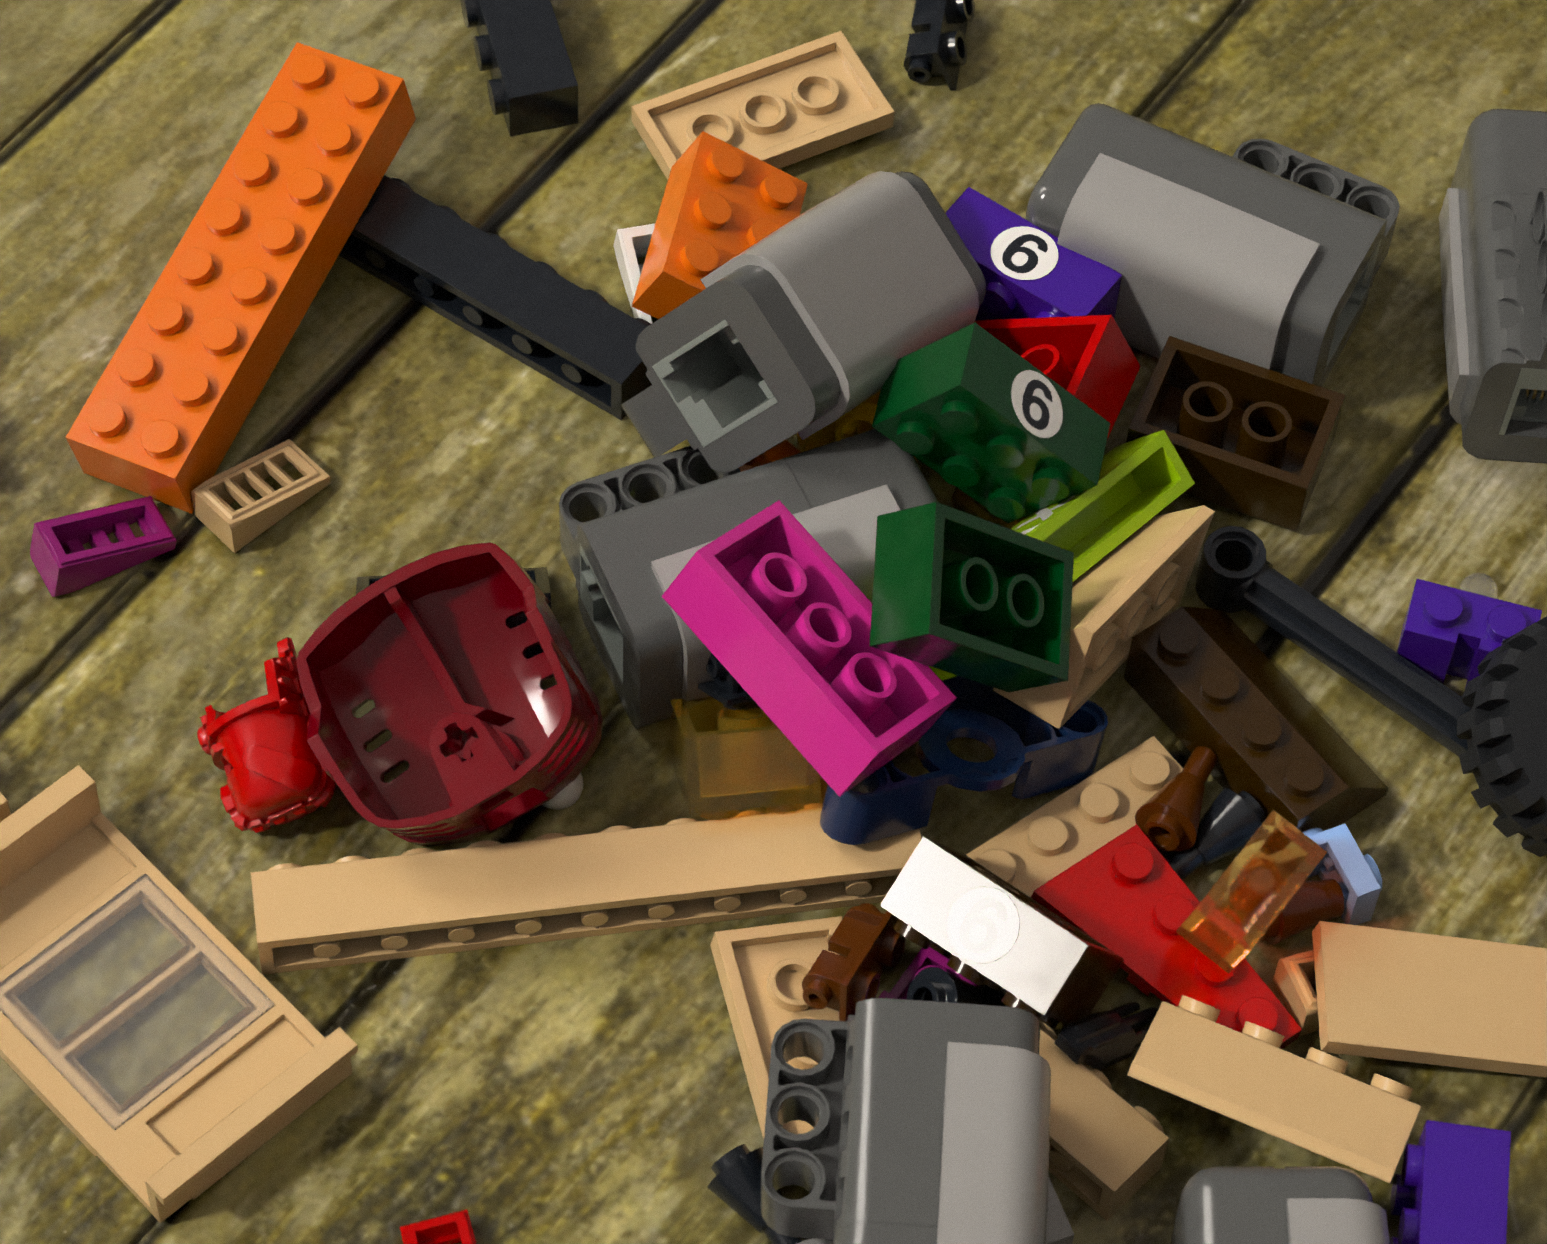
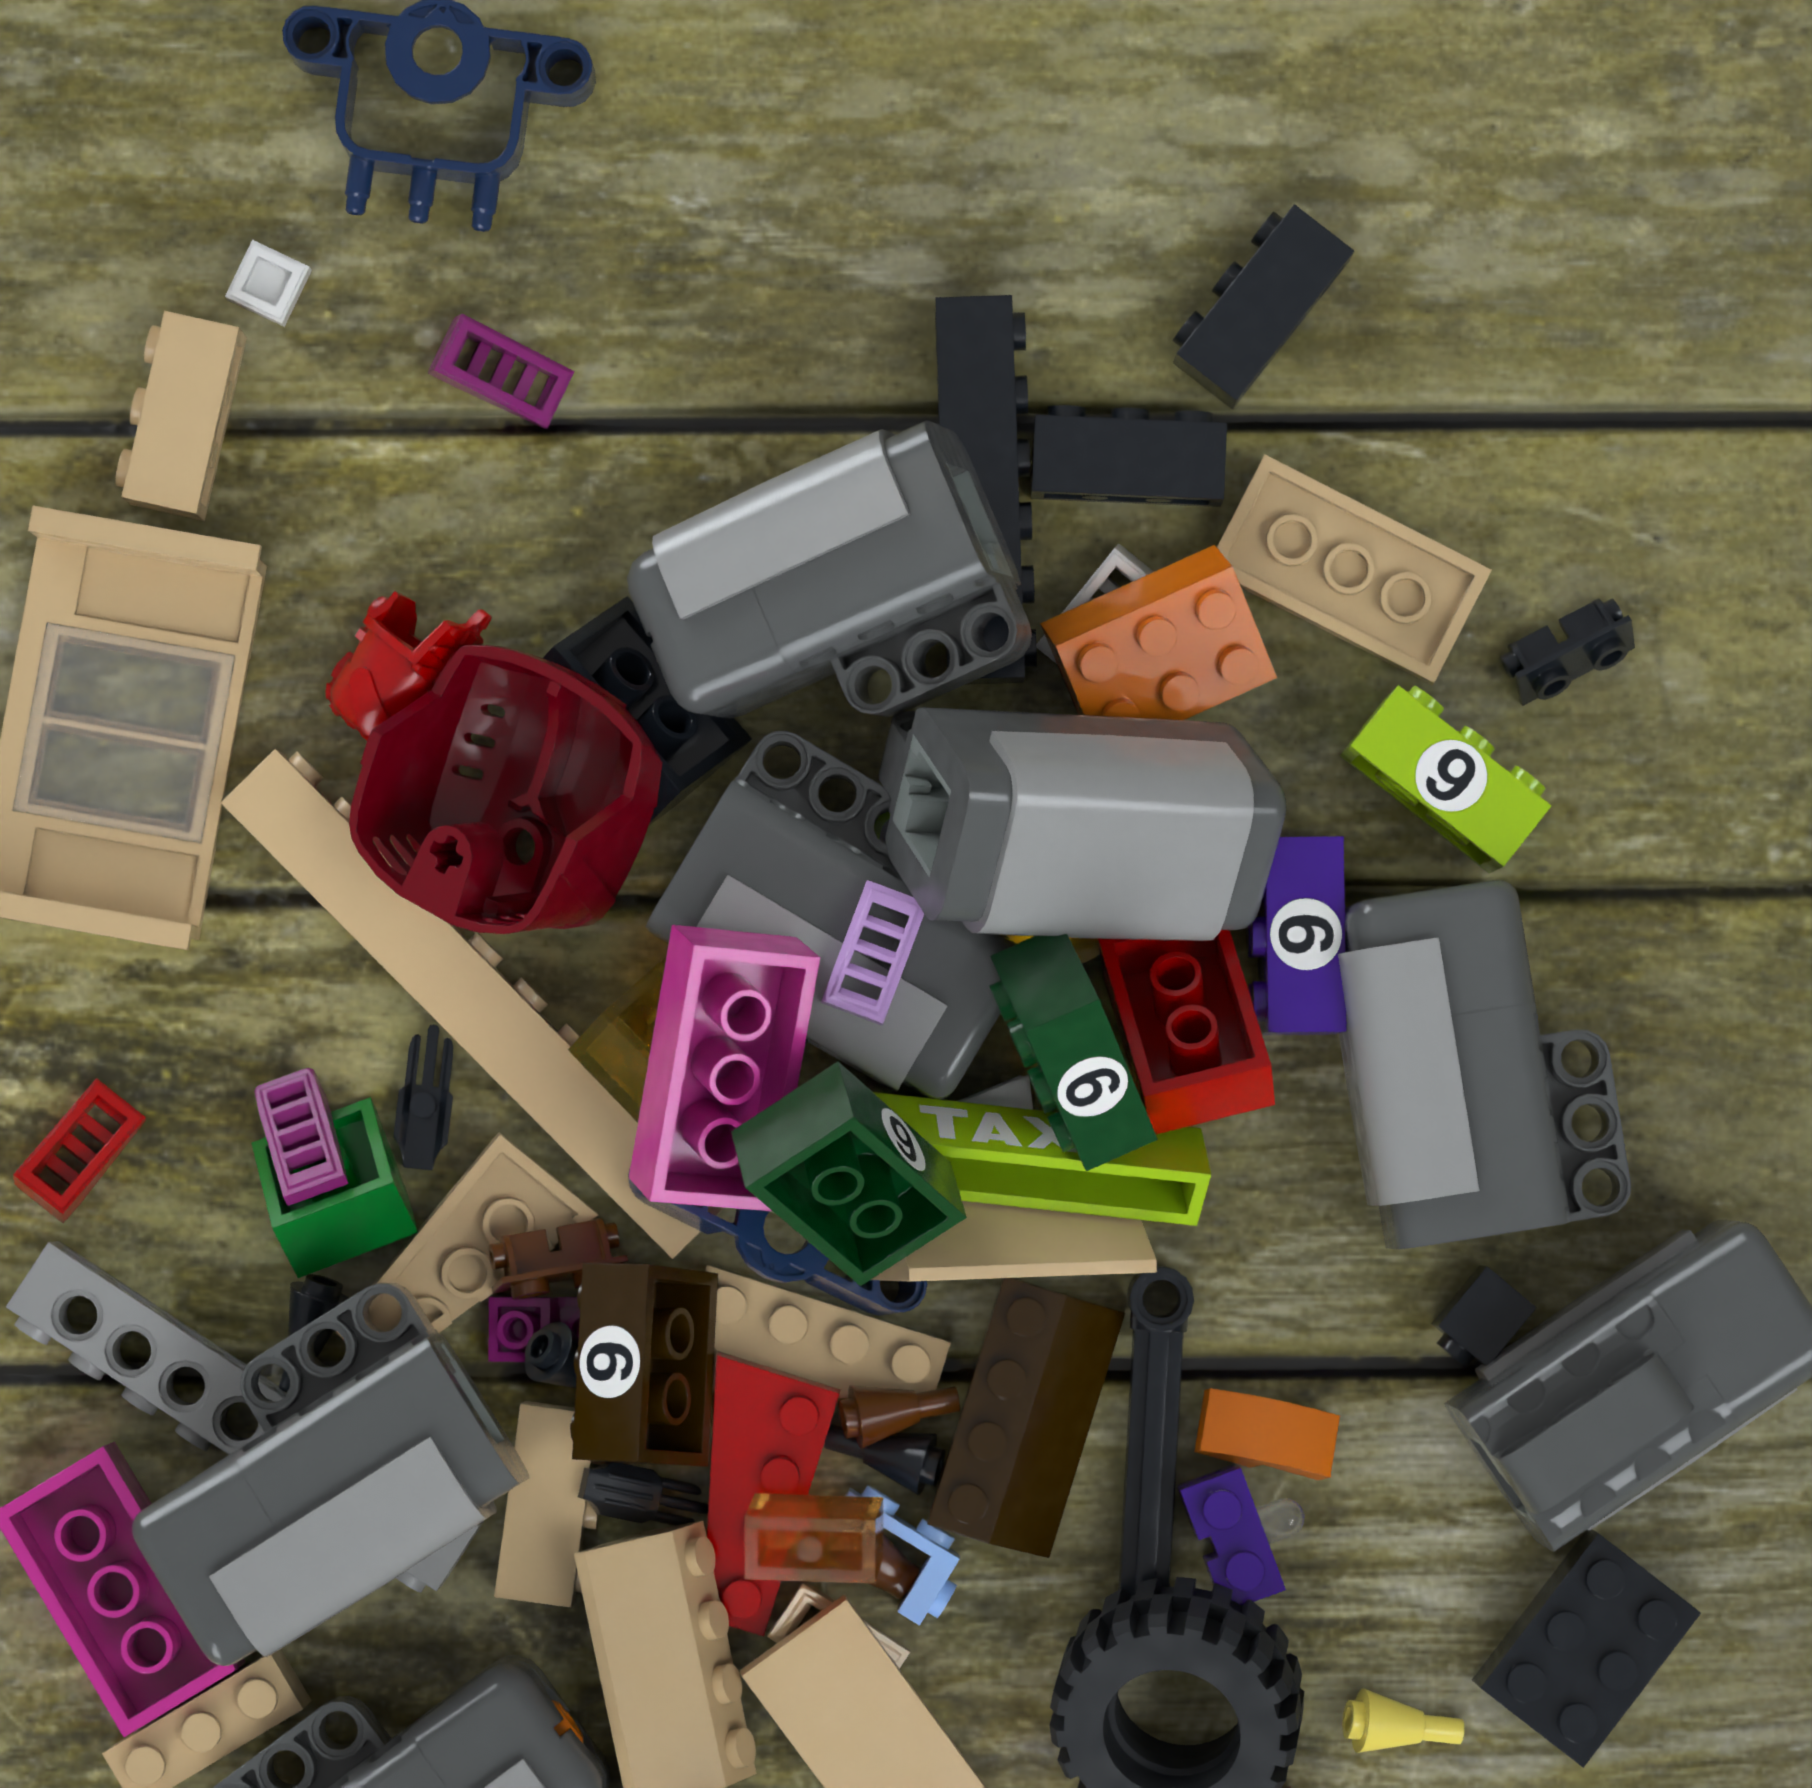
camera: 55 degrees right, 30 degrees up
orange brick [66,42,416,514] -> none
tan slope [191,439,331,553] -> none
dark brown brick [1126,336,1345,532] -> none
none -> green slope [251,1097,418,1278]
none -> magenta slope [254,1068,348,1206]
none -> black piece [393,1024,453,1171]
none -> dark grey piece [627,420,1032,719]
none -> lavender slope [821,880,924,1026]
none -> black brick [1031,405,1227,507]
none -> orange slope [1194,1388,1340,1481]
none -> lime brick [1339,685,1552,874]
none -> black brick [1431,1265,1537,1367]

